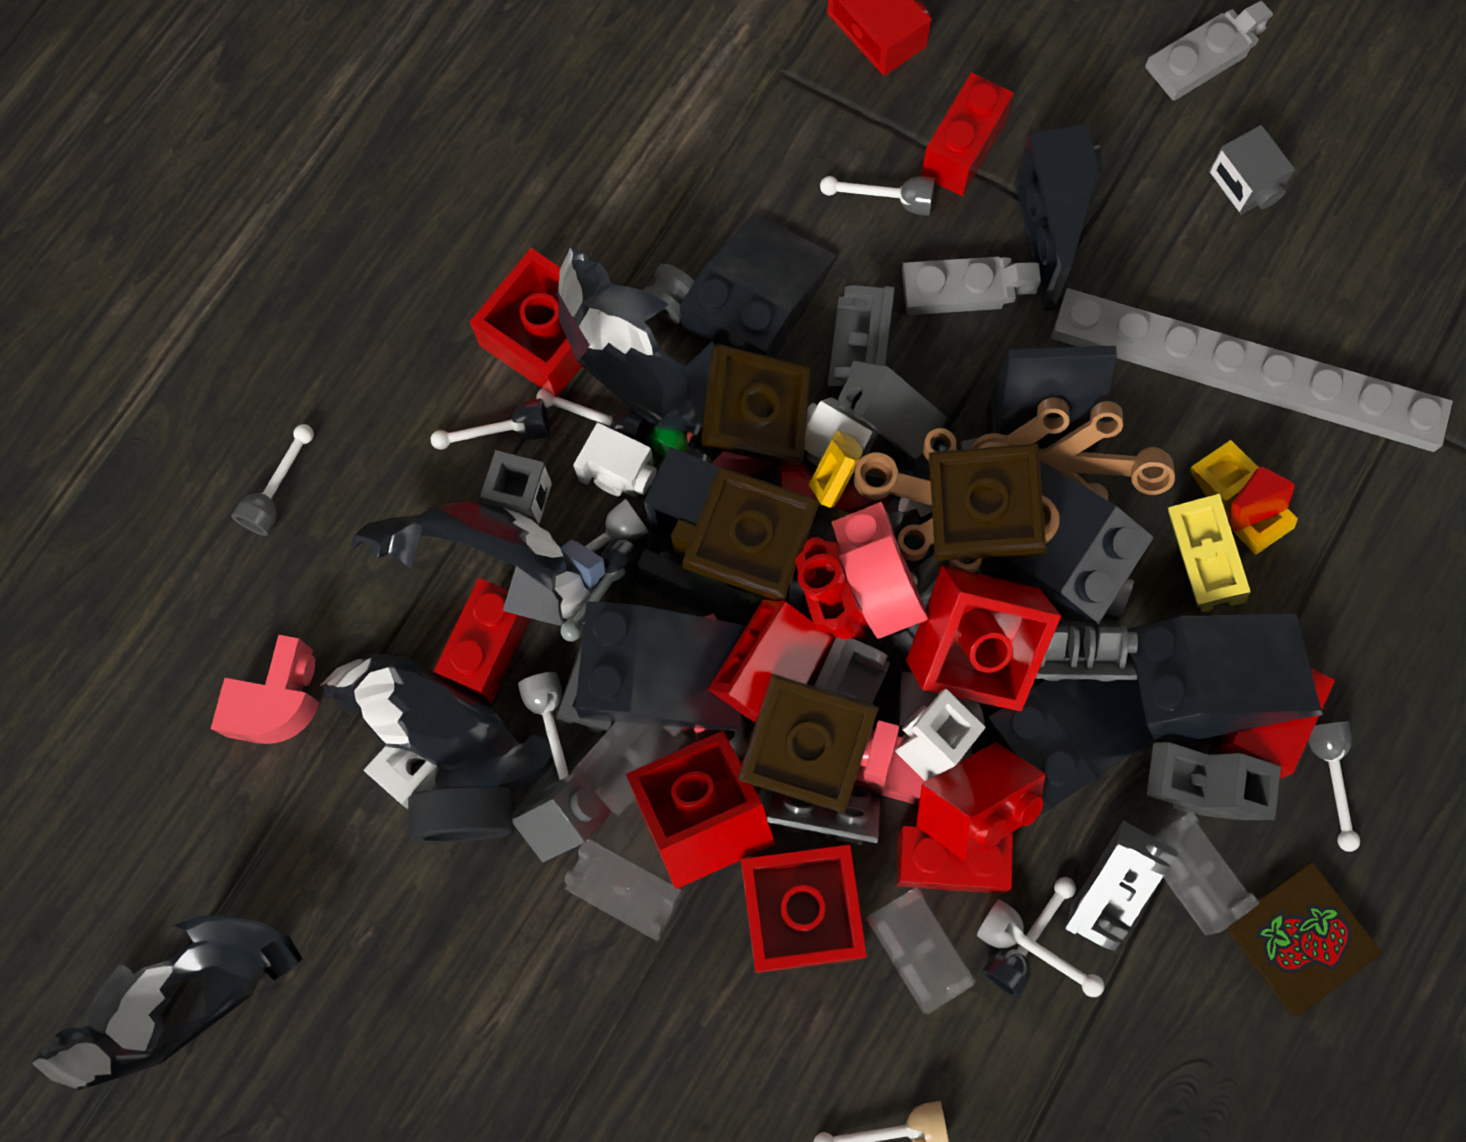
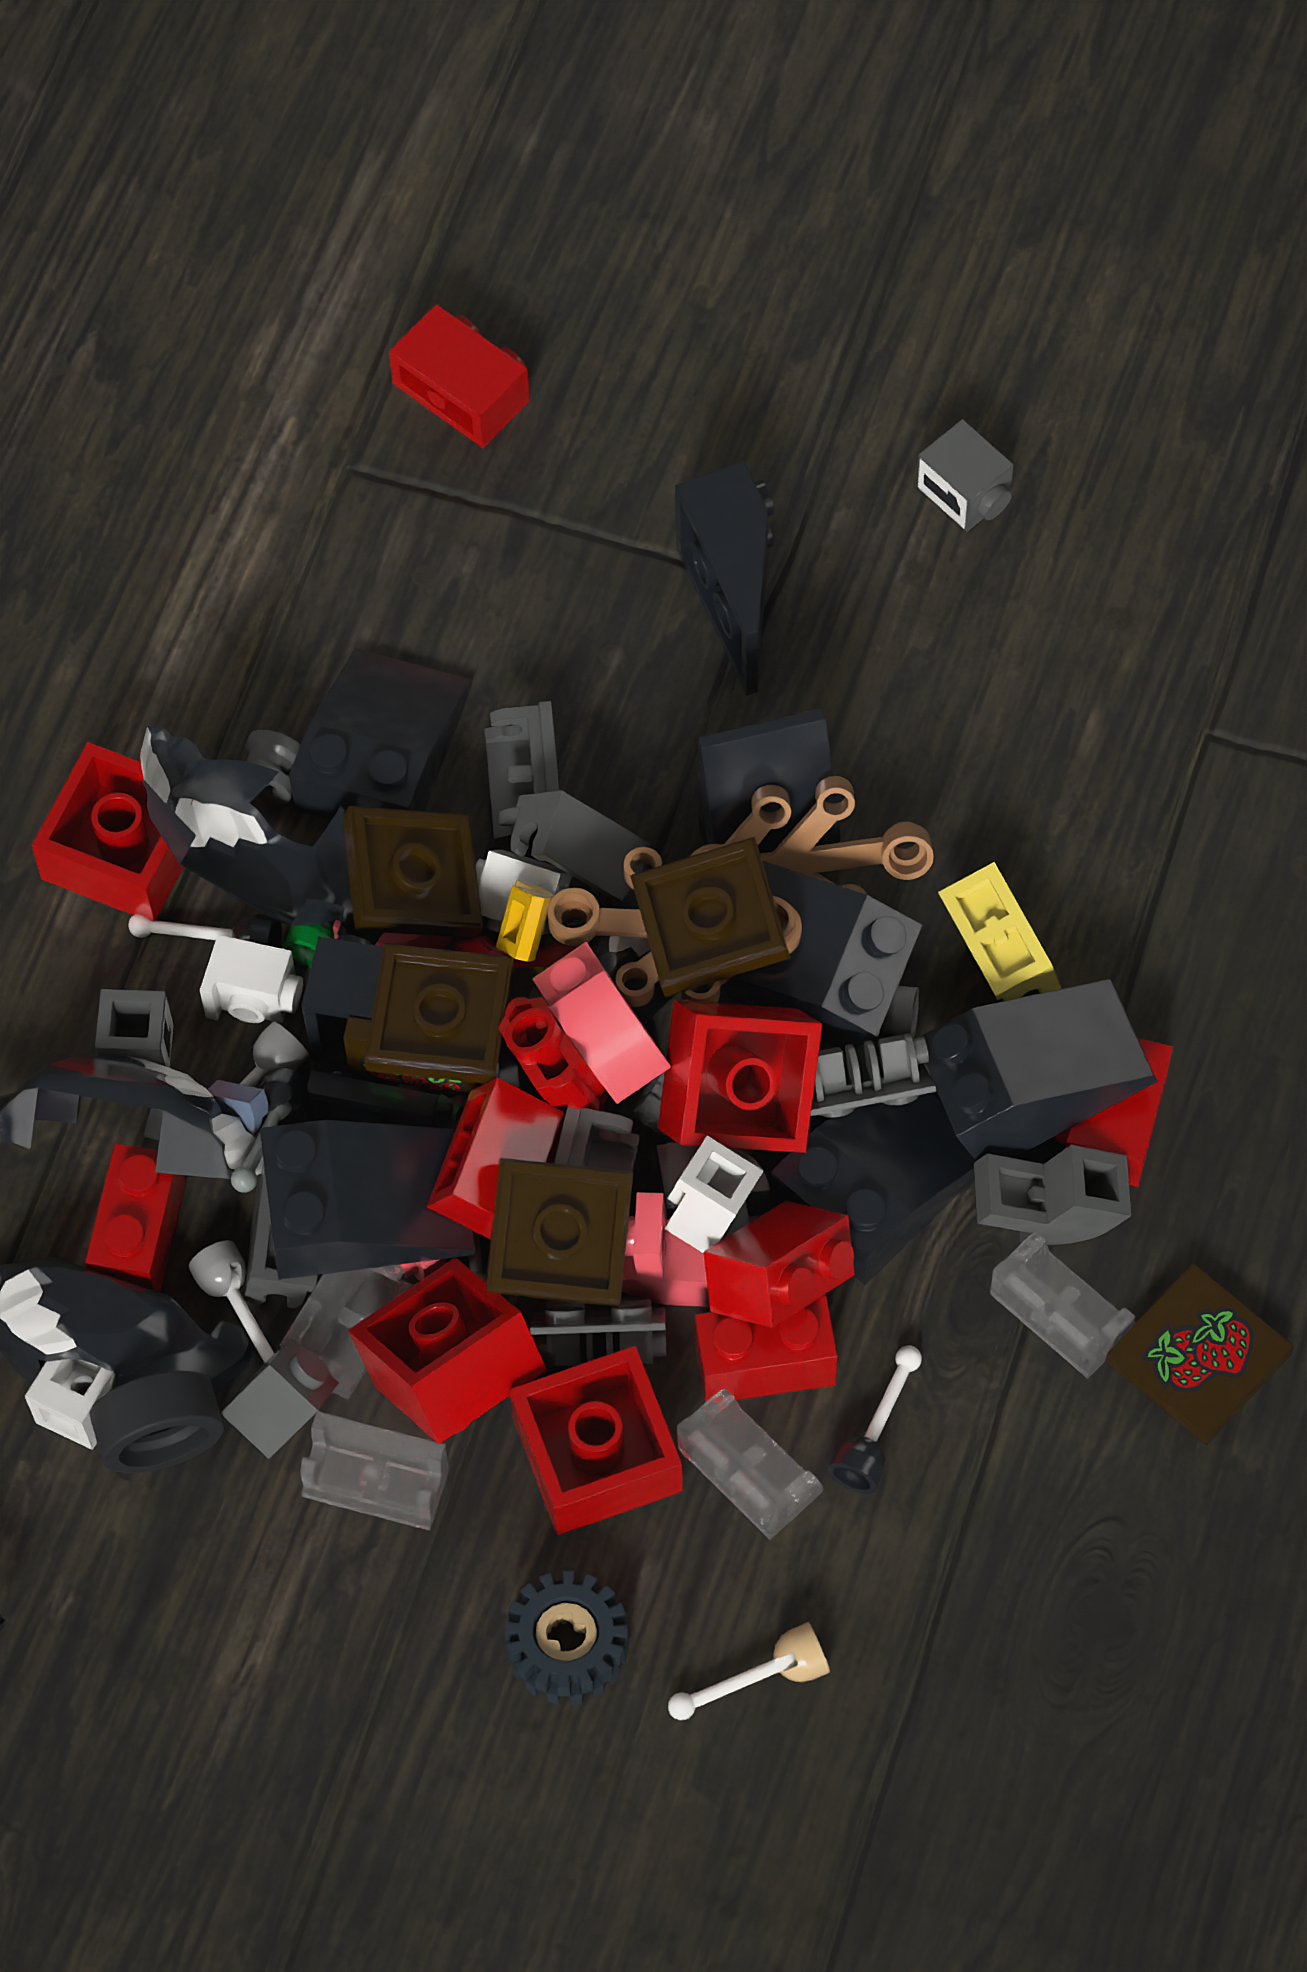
camera: 15 degrees left, 10 degrees down
hinge [431,398,551,450] -> none
hinge [820,176,936,216] -> none
light grey hinge [902,257,1041,315] -> none
red brick [921,72,1014,197] -> none
hinge [977,899,1104,997] -> none
light grey plate [1051,288,1453,452] -> none
hinge [1065,821,1178,950] -> none
light grey hinge [1145,0,1273,101] -> none
yellow slope [1190,440,1298,555] -> none
red slope [1228,466,1295,532] -> none
hinge [1308,721,1360,852] -> none
none -> black bush [505,1571,628,1704]

